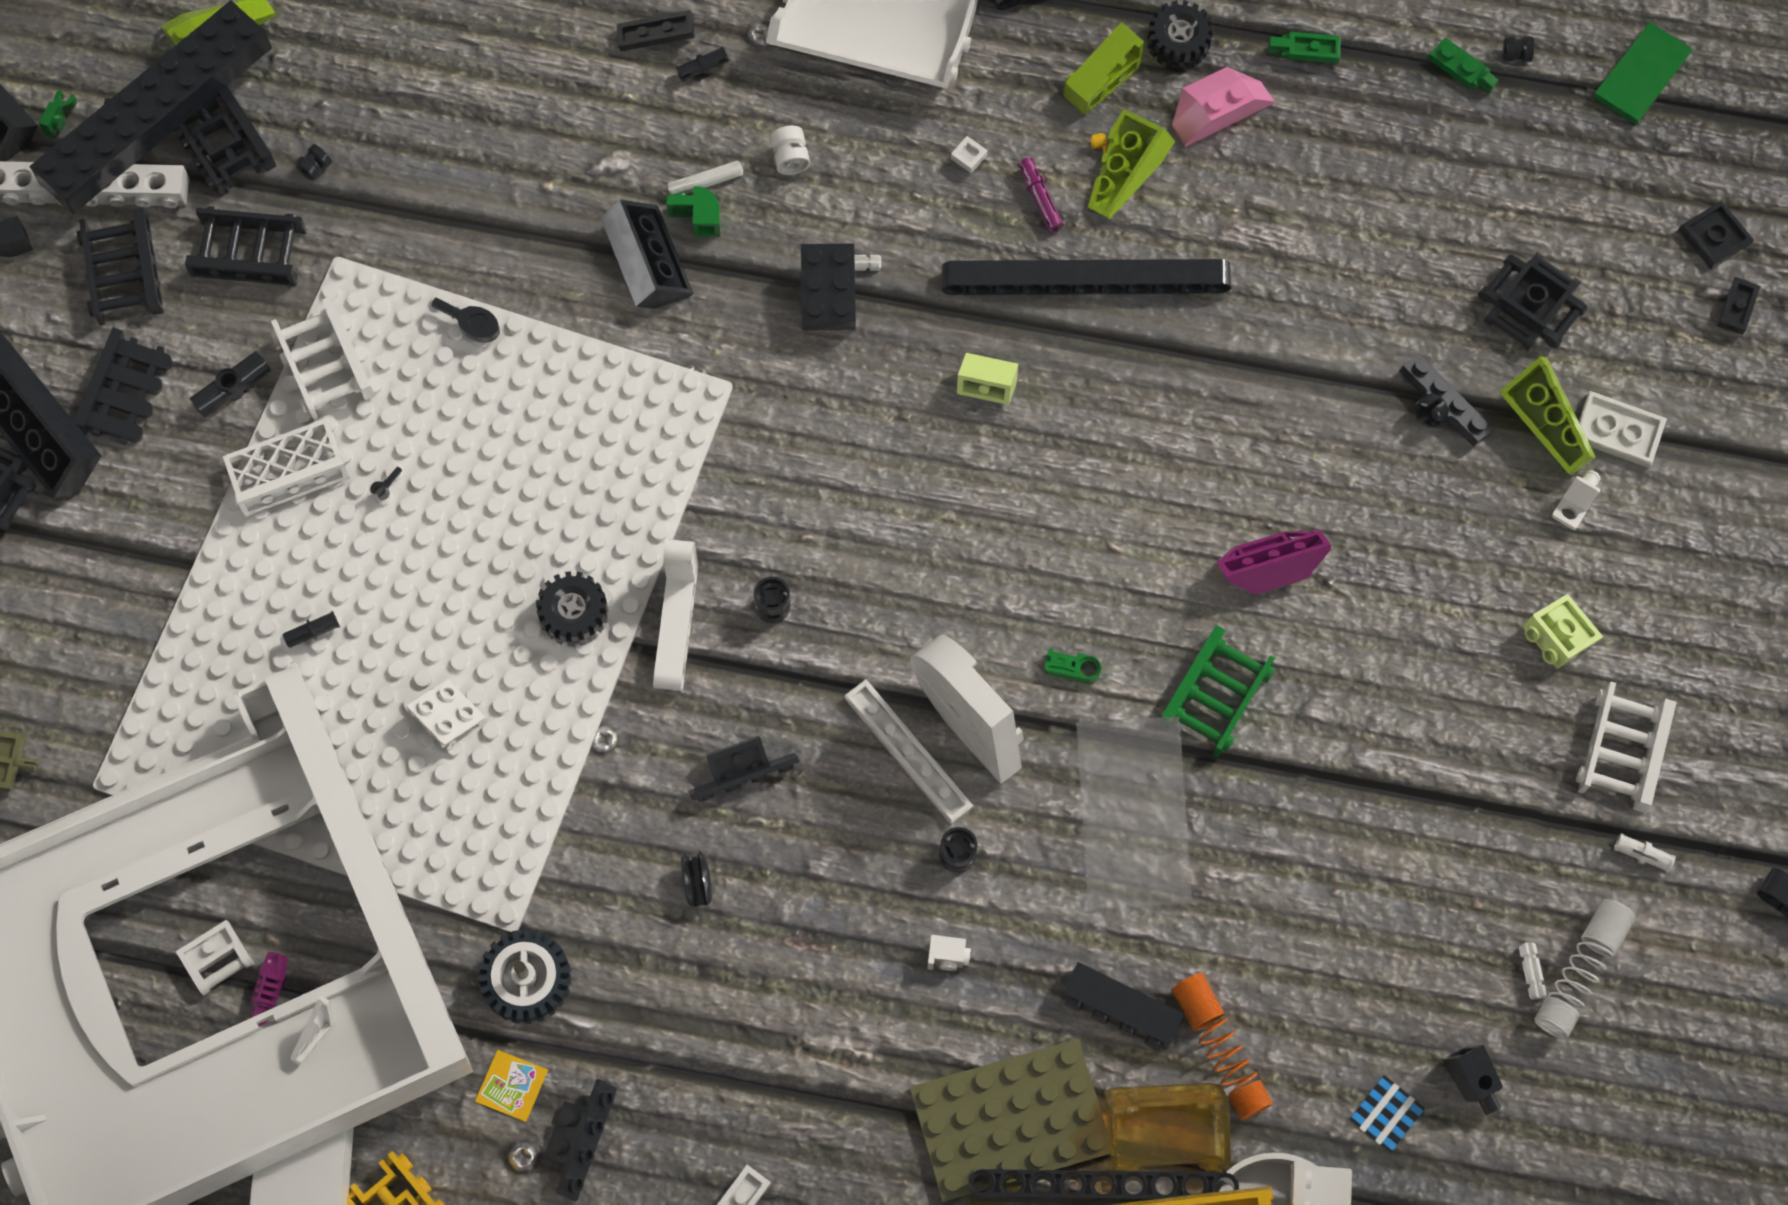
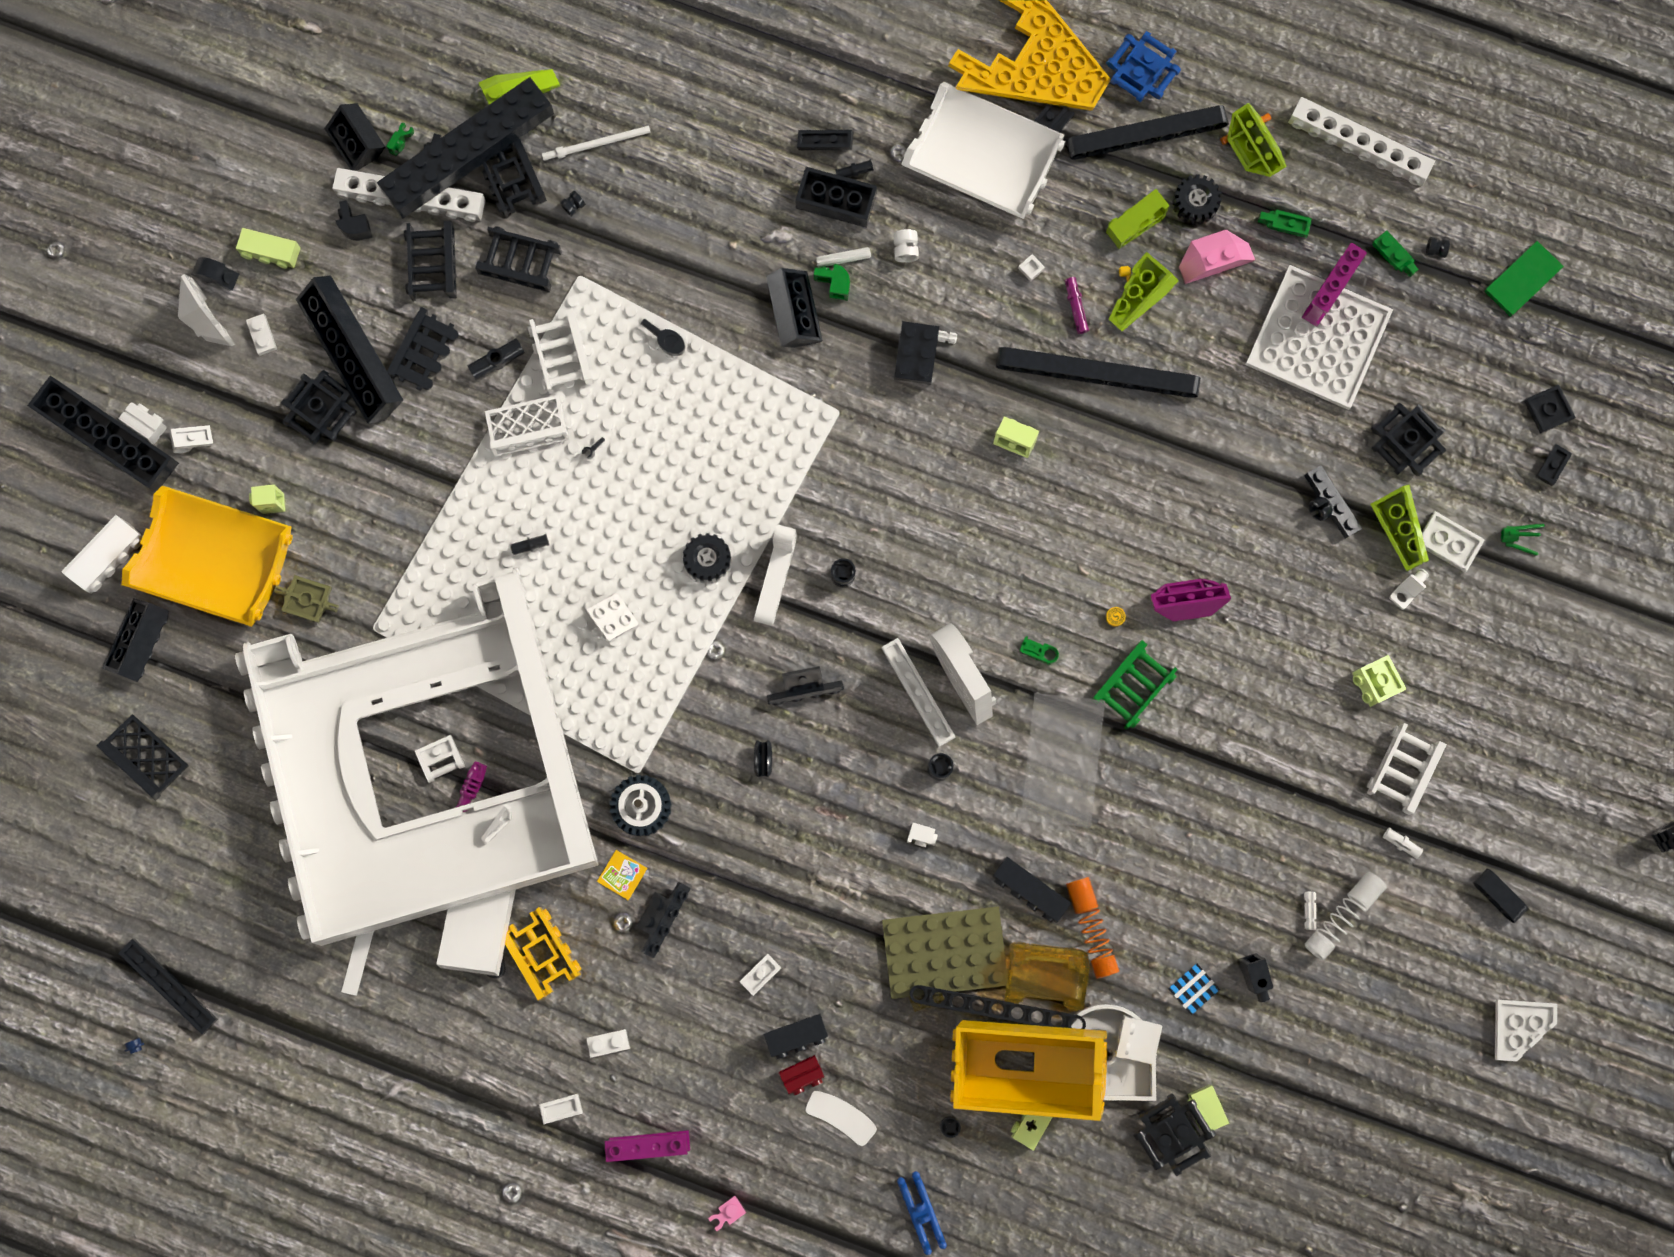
camera: 10 degrees right, 10 degrees up
none -> white bar [542,126,651,161]
none -> black brick [795,167,877,228]
none -> yellow tile [1106,607,1126,627]
none -> white plate [1245,265,1393,410]
none -> magenta fence [1301,243,1367,327]
none -> green plant [1500,524,1545,556]

